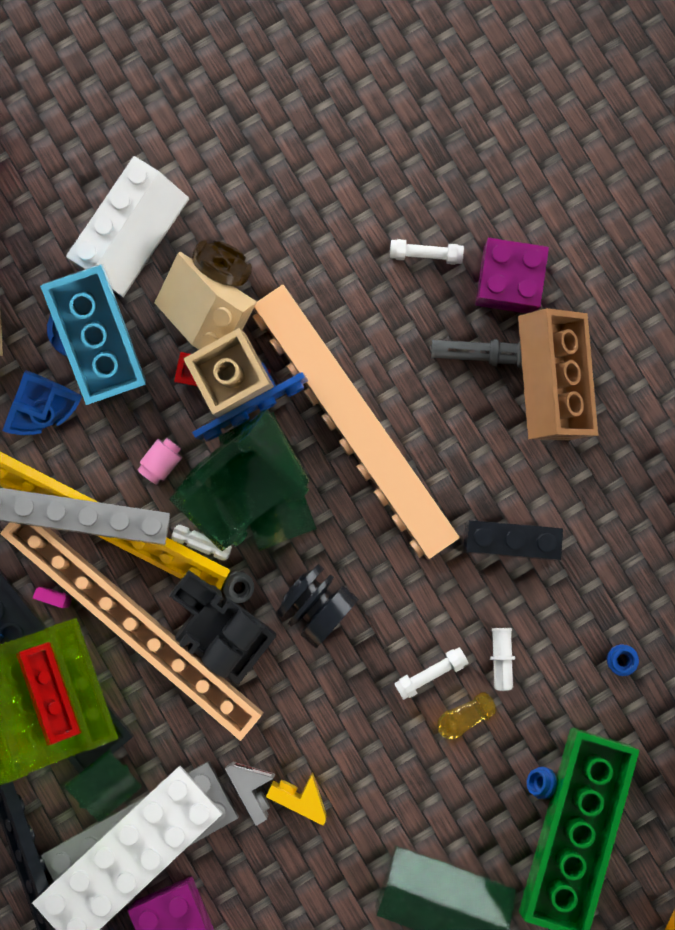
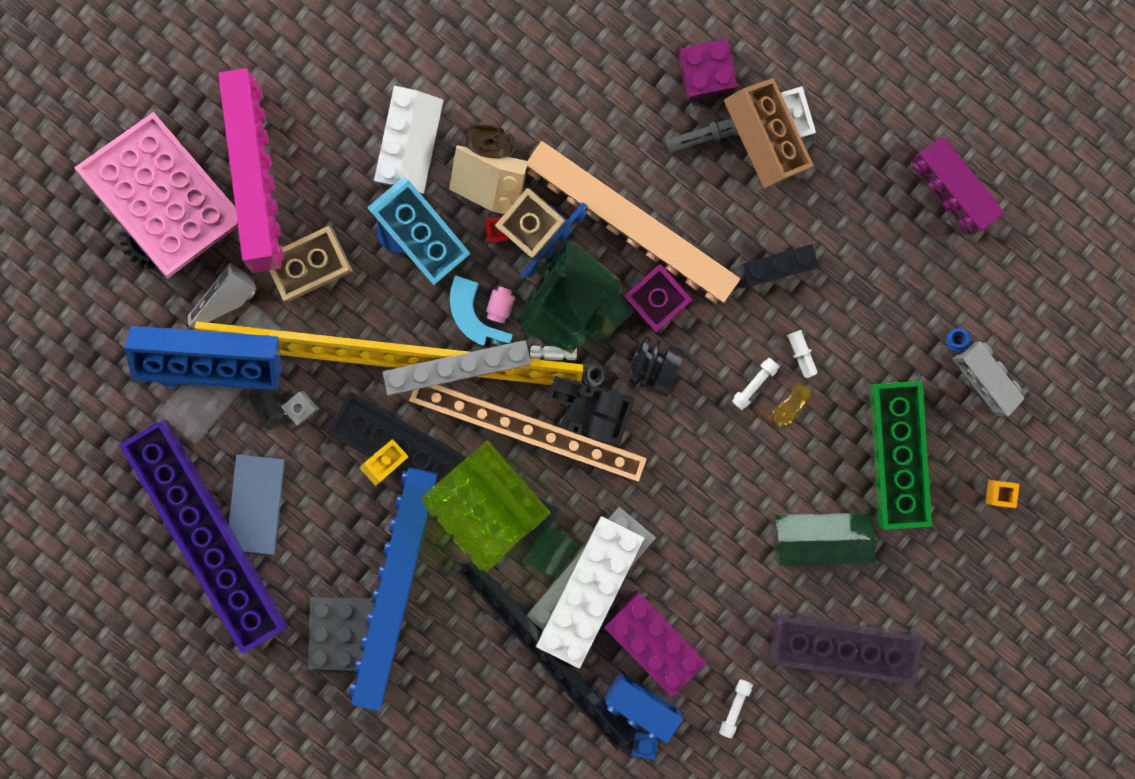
camera: 20 degrees left, 5 degrees up
blue brick [2,370,82,435] -> none
red plate [16,642,81,746] -> none
dark pink tile [32,587,72,608] -> none
light grey slope [225,761,275,826] -> none
yellow slope [266,772,326,825] -> none
white bar [390,239,464,265] -> none
blue plate [527,767,557,799] -> none
blue plate [607,644,639,676] -> none
none -> medium azure arch [450,276,513,346]
none -> magenta brick [623,264,692,333]
none -> white plate [781,87,816,138]

